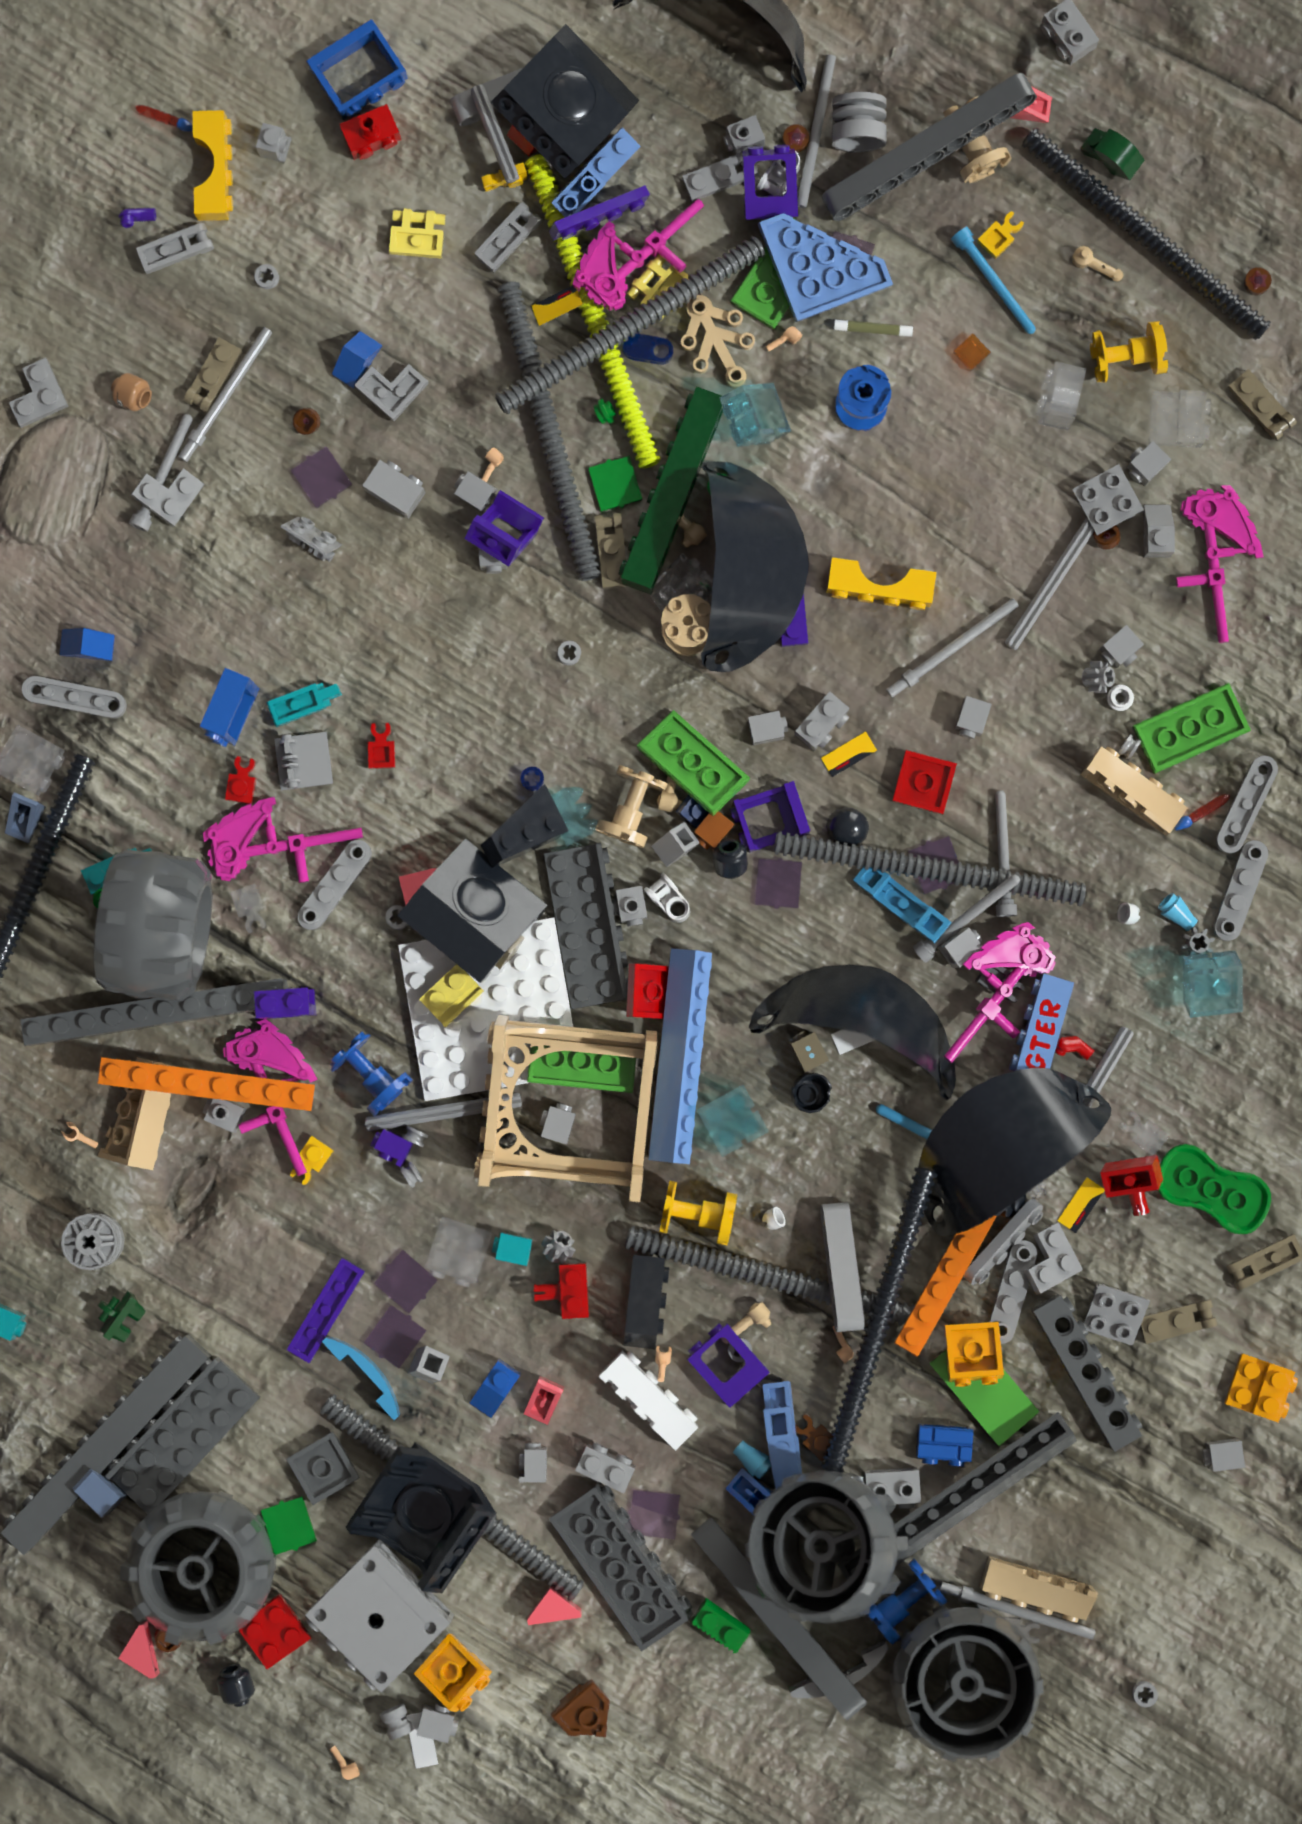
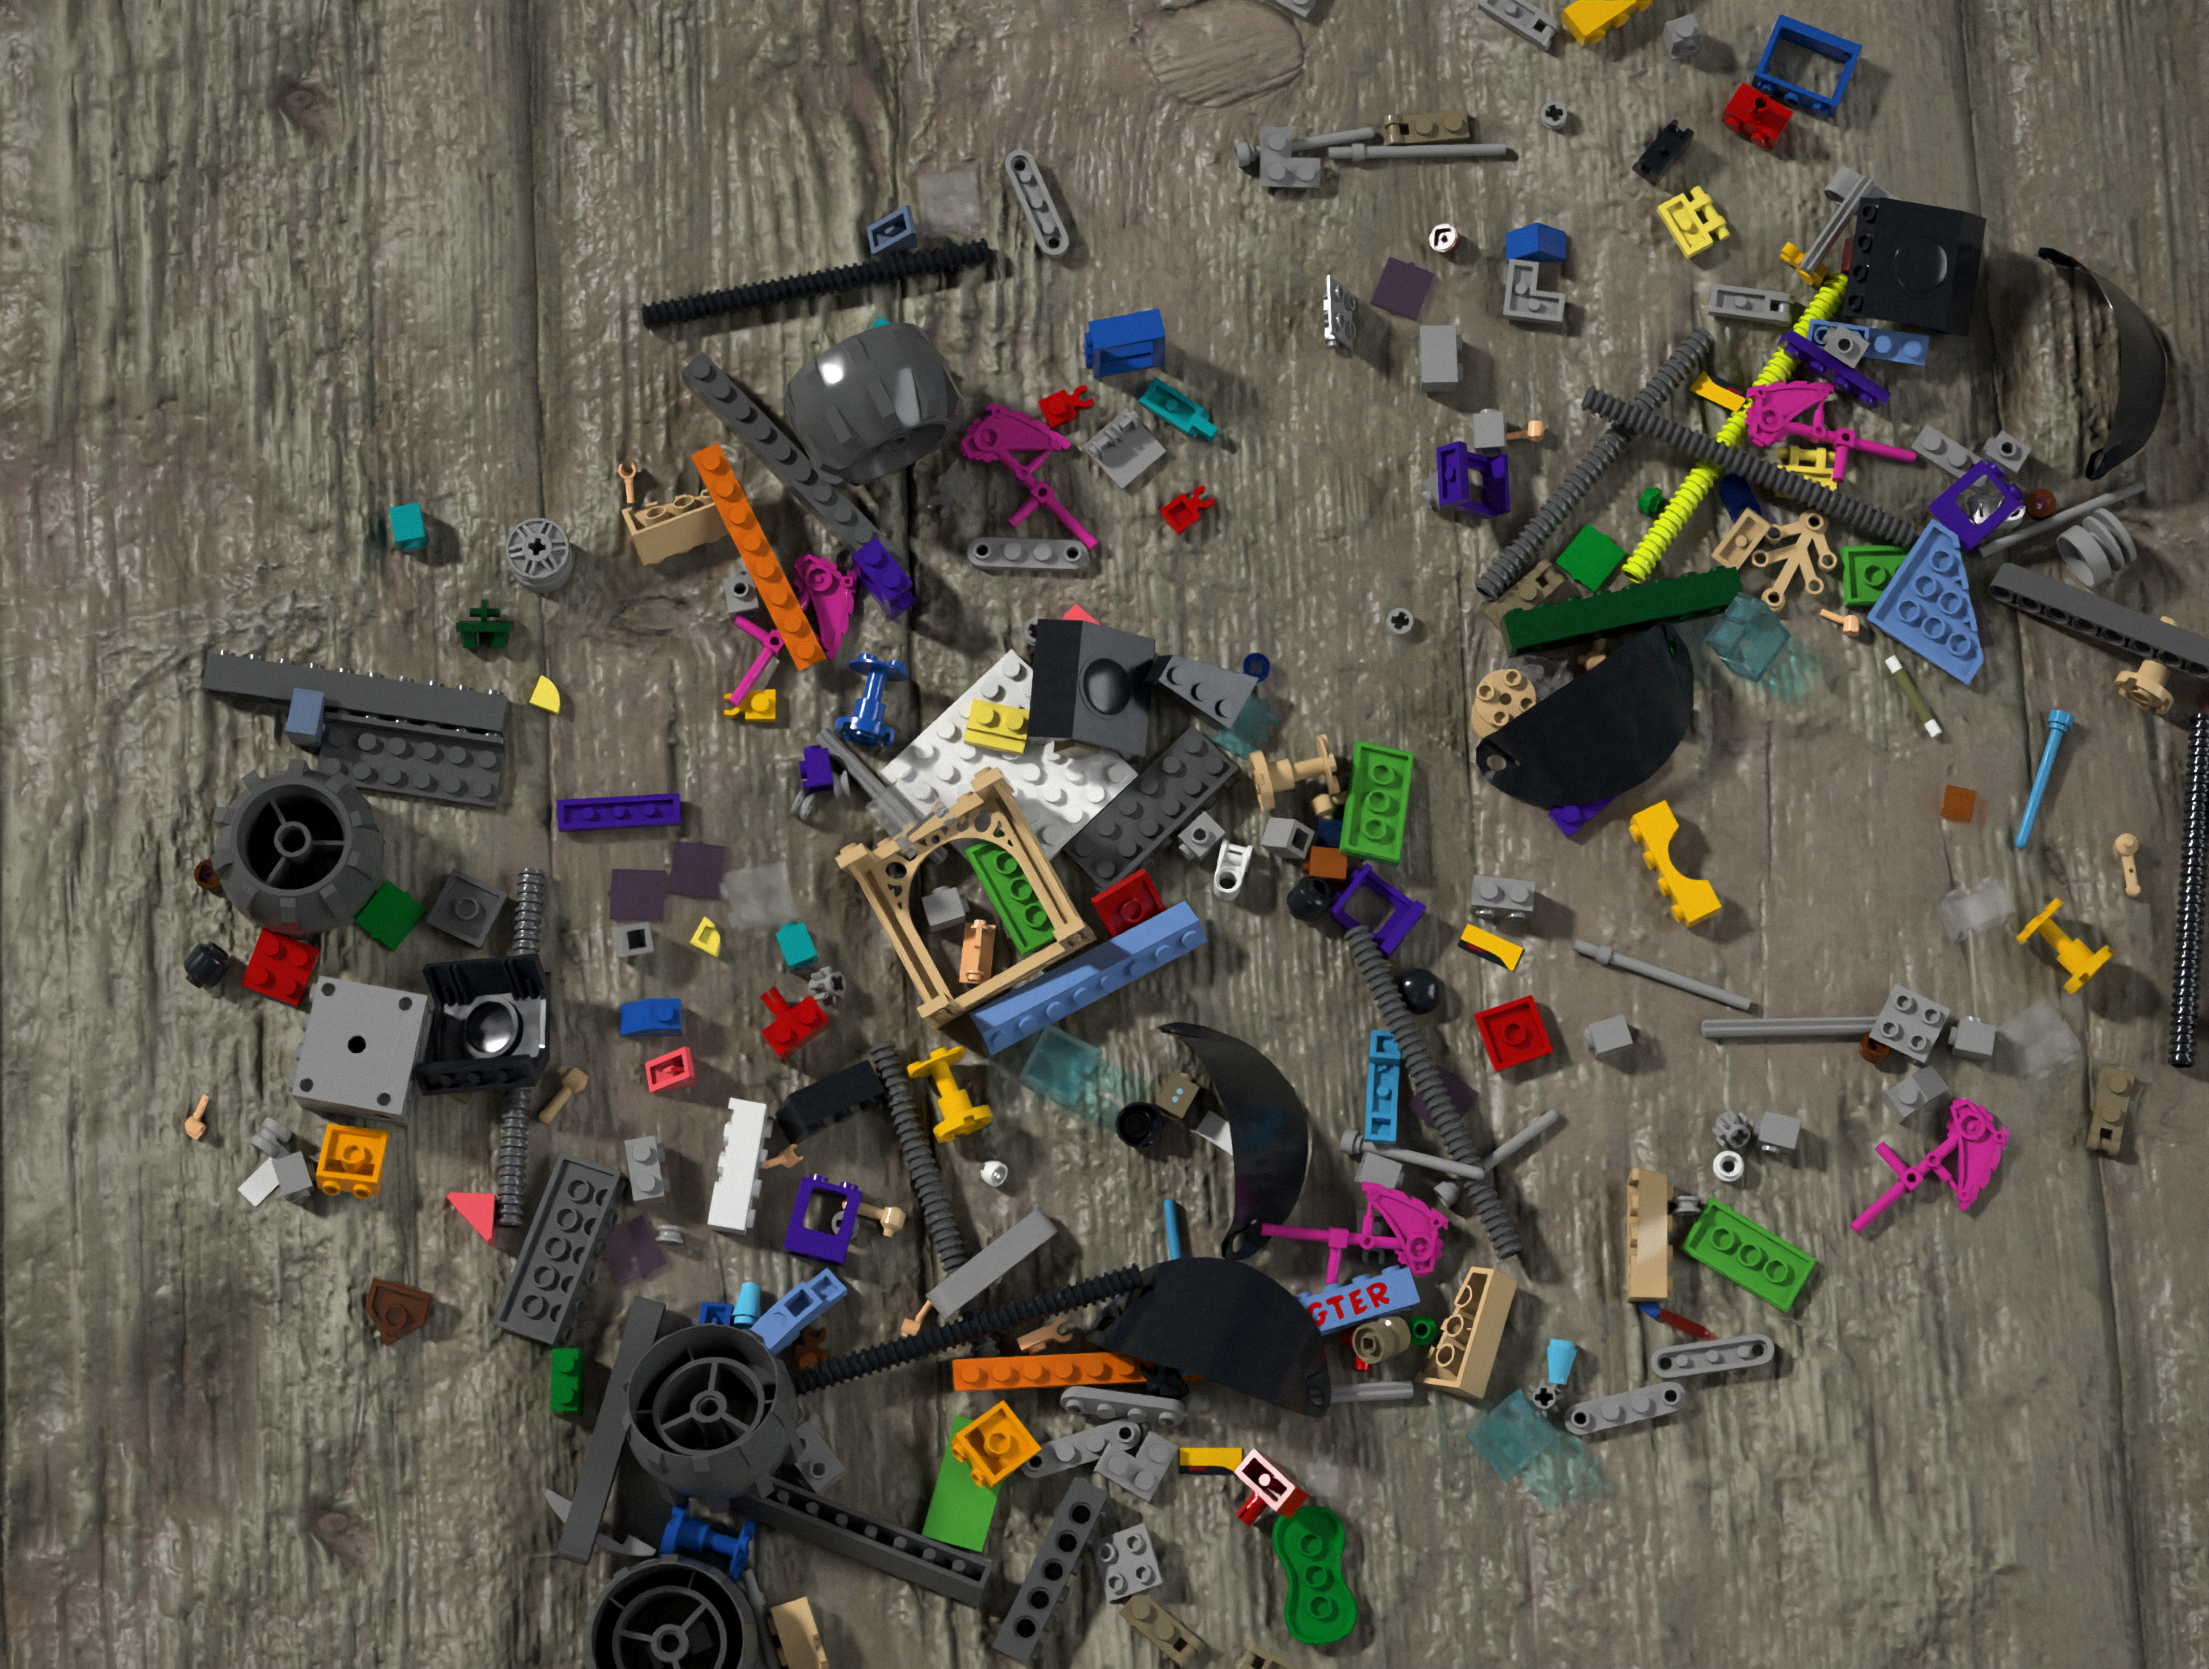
camera: 50 degrees right, 10 degrees down
blue slope [59,628,115,661] -> none
medium nougat head [111,373,152,412] -> none
coral slope [118,1621,160,1679] -> none
dark azure slope [322,1336,400,1420] -> none
light grey brick [519,1442,547,1482] -> none
light grey brick [748,711,788,746] -> none
clear purple piece [755,858,802,909] -> none
blue piece [835,365,891,431] -> none
blue brick [916,1424,973,1466] -> none
yellow plate [977,211,1024,260] -> none
white hinge [1118,903,1140,925] -> none
none -> light yellow tile [530,675,561,715]
none -> tan piece [538,1066,589,1124]
none -> light grey bush [656,1225,685,1246]
none -> light yellow tile [690,916,721,959]
none -> clear flag [865,767,957,859]
none -> light nougat hinge [959,920,996,984]
none -> light nougat plate [1016,1318,1073,1356]
none -> dark tan wheel [1352,1314,1411,1364]
none -> green plate [1407,1315,1437,1347]
none -> tan wedge [1414,1267,1518,1400]
none -> black hinge [1632,119,1694,187]
none -> tan plate [1711,507,1772,571]
none -> light grey brick [1822,324,1870,369]

